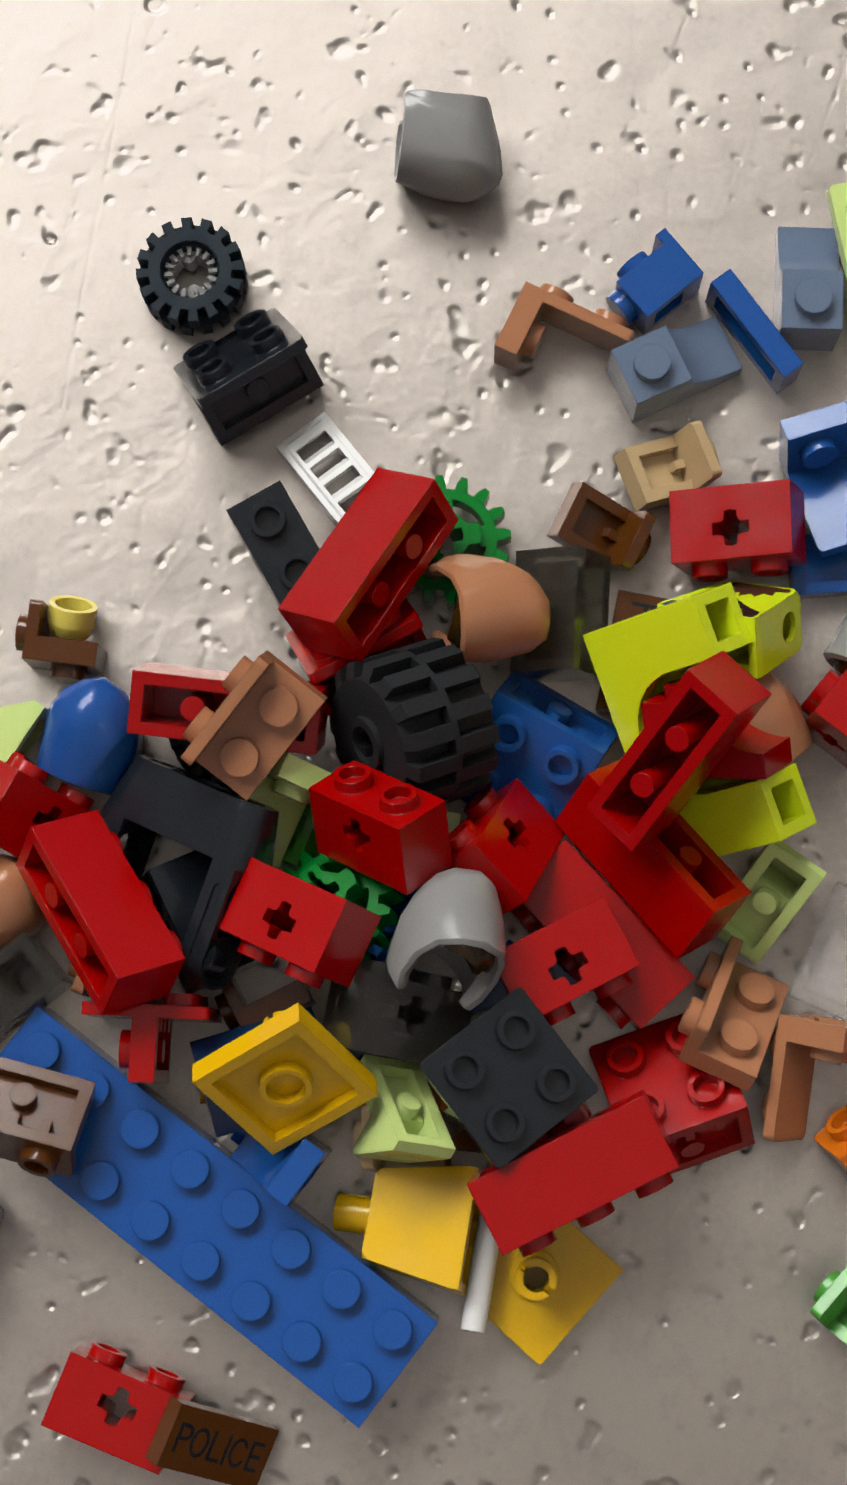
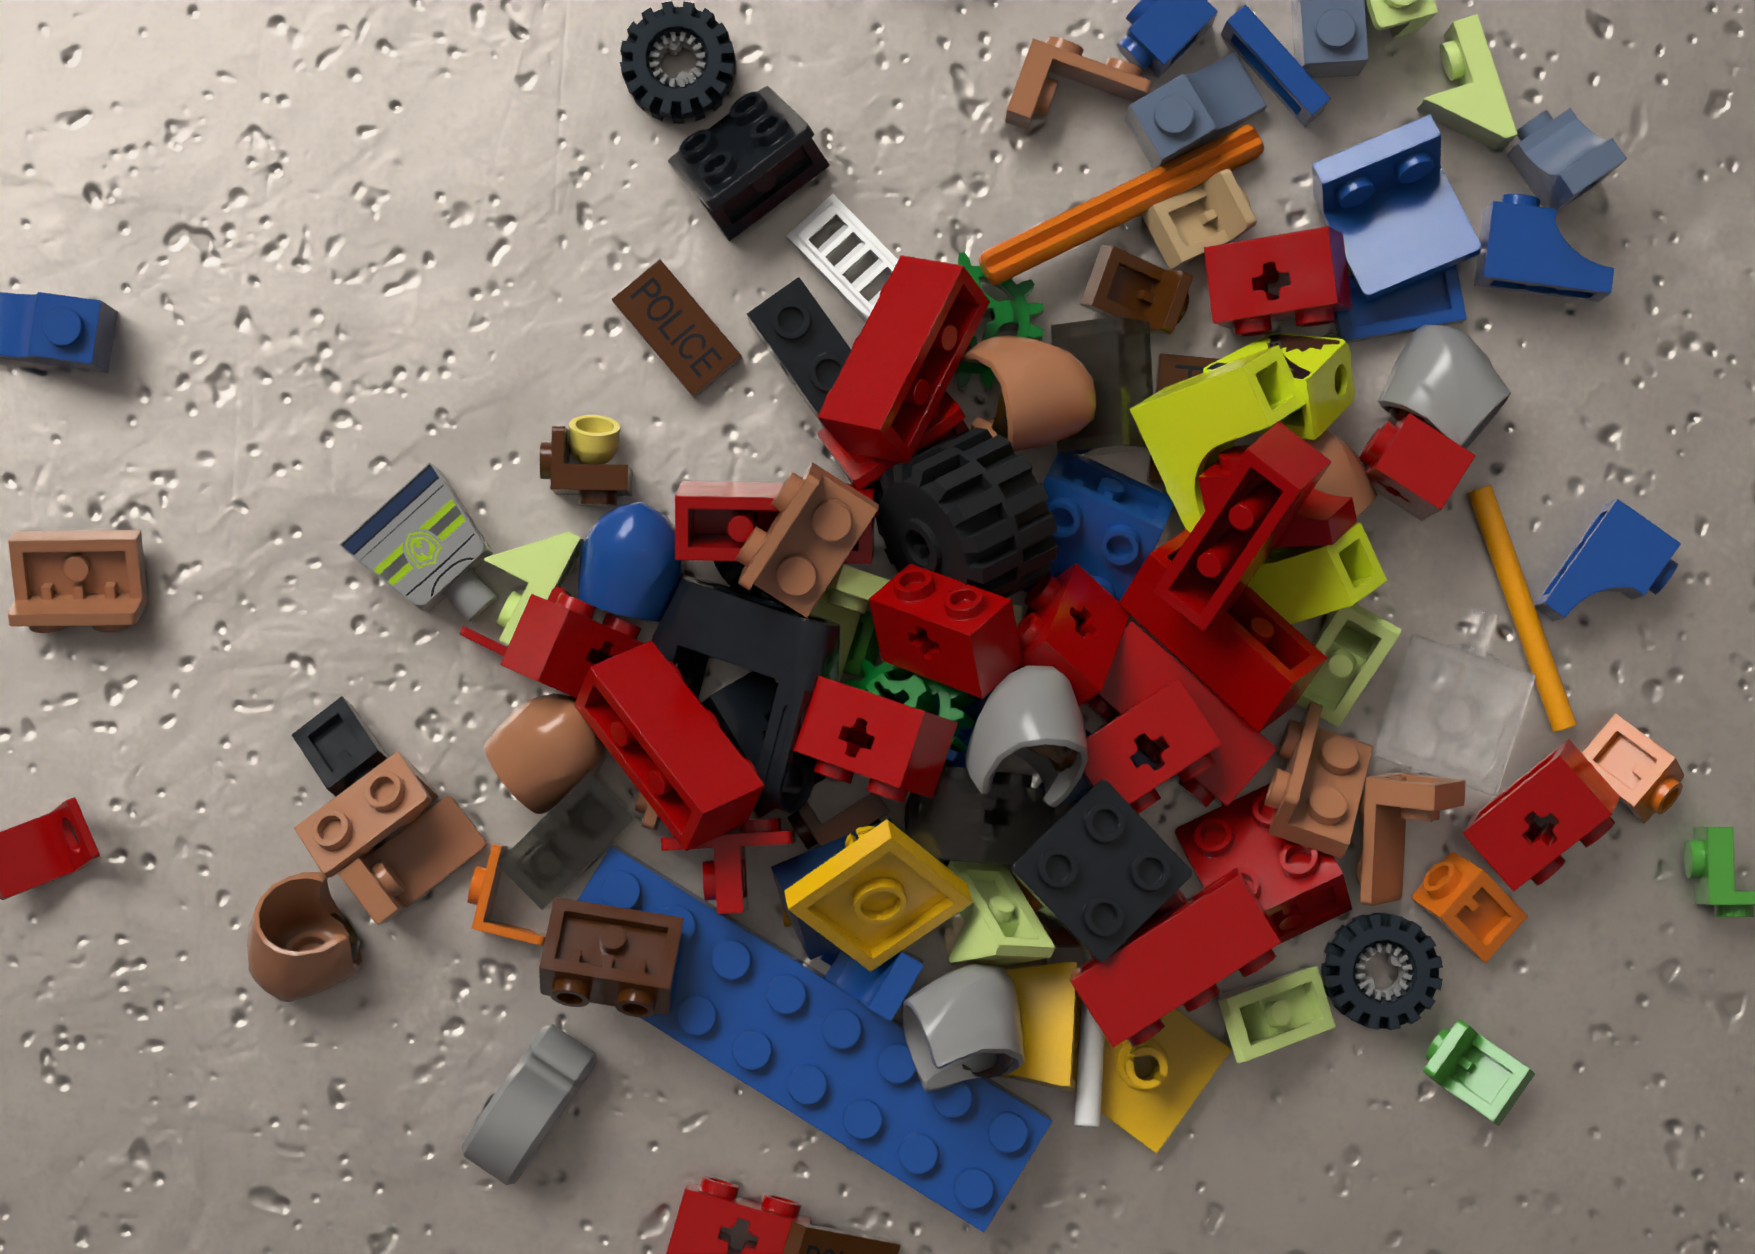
camera: 10 degrees left, 5 degrees up
none -> reddish brown tile [611,259,742,398]
none -> light grey piece [901,964,1025,1093]
none -> orange axle [978,124,1264,285]
none -> yellowish green slope [1218,966,1336,1063]
none -> black bush [1321,913,1443,1030]

